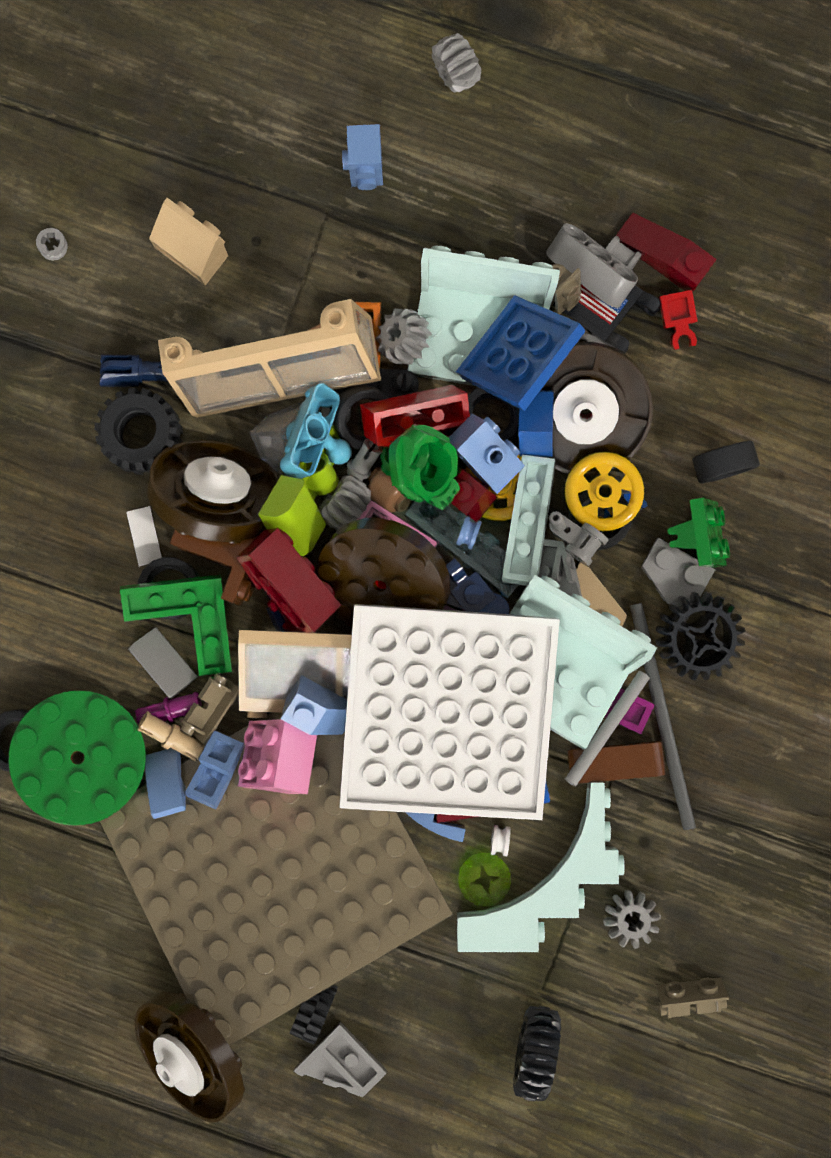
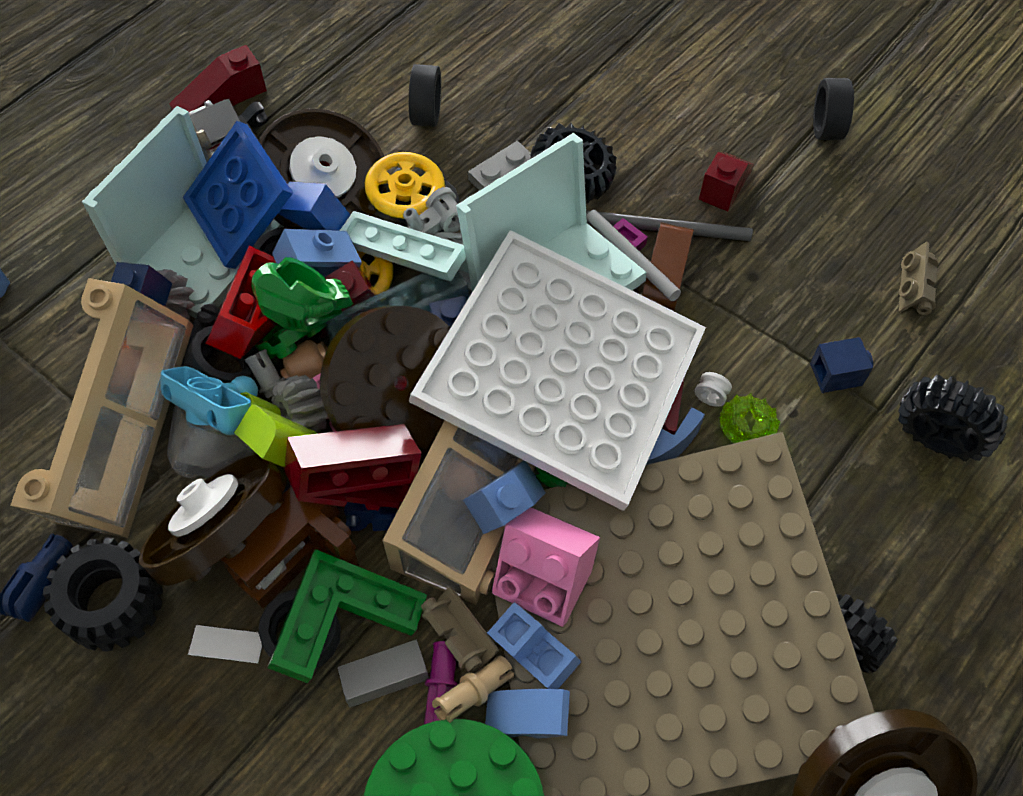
camera: 75 degrees left, 25 degrees down
light grey wing [294,1022,387,1097] -> none
medium blue bush [456,516,482,550] -> none
light aqua arch [457,781,624,952] -> none
light grey gear [603,890,661,949] -> none
red plate [658,290,698,350] -> none
green plate [667,498,730,568] -> none
none -> dark blue brick [111,262,173,315]
none -> dark red slope [698,152,754,212]
none -> dark blue brick [810,337,873,393]

